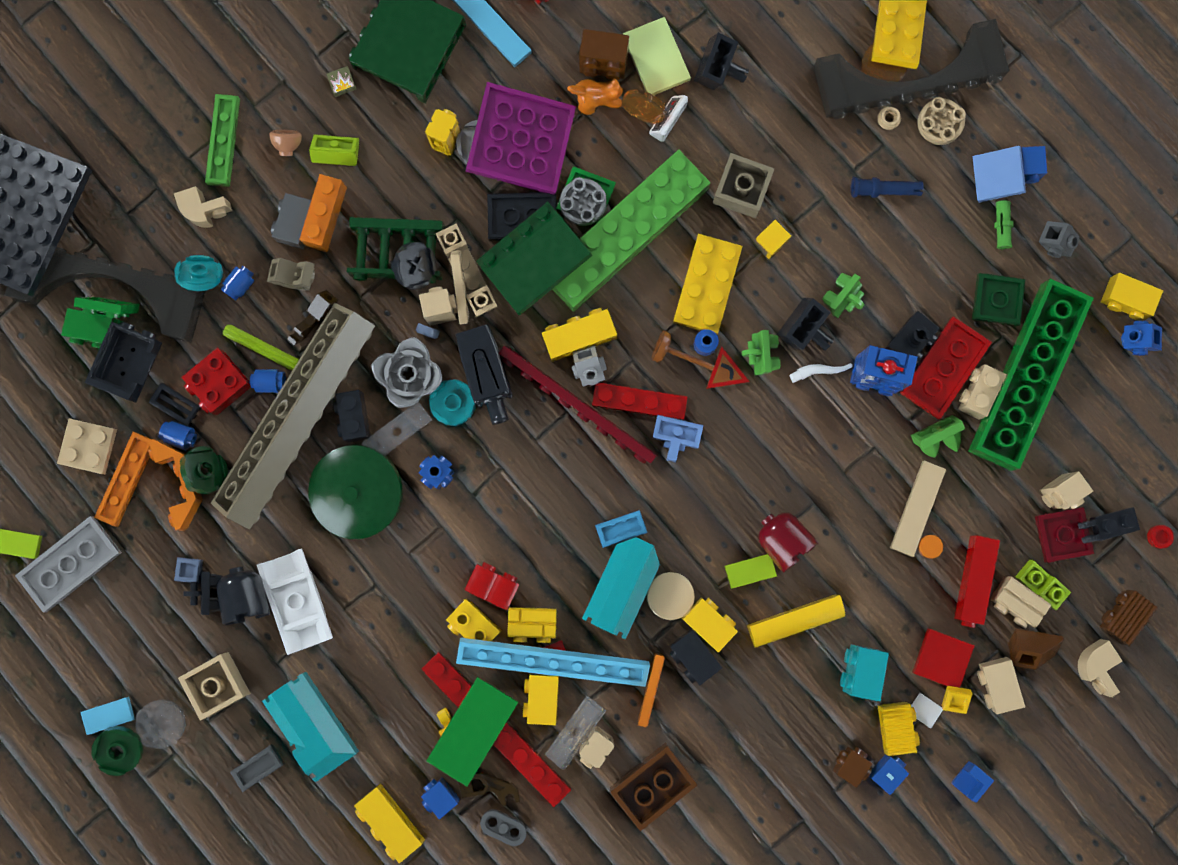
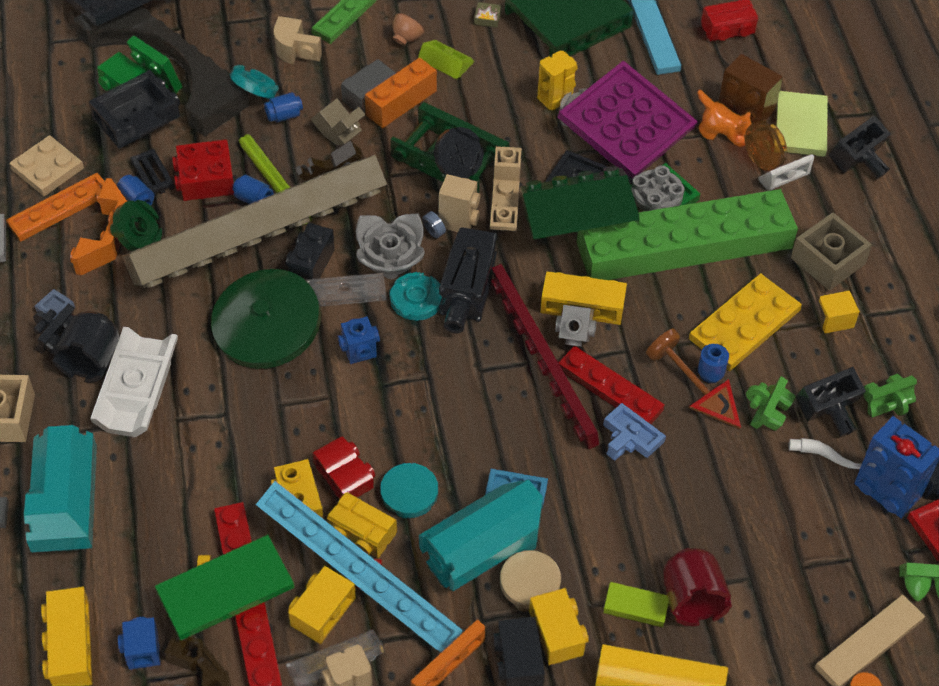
camera: 25 degrees right, 30 degrees down
tan tile [450,250,470,324] -> none
none -> teal tile [381,463,438,518]

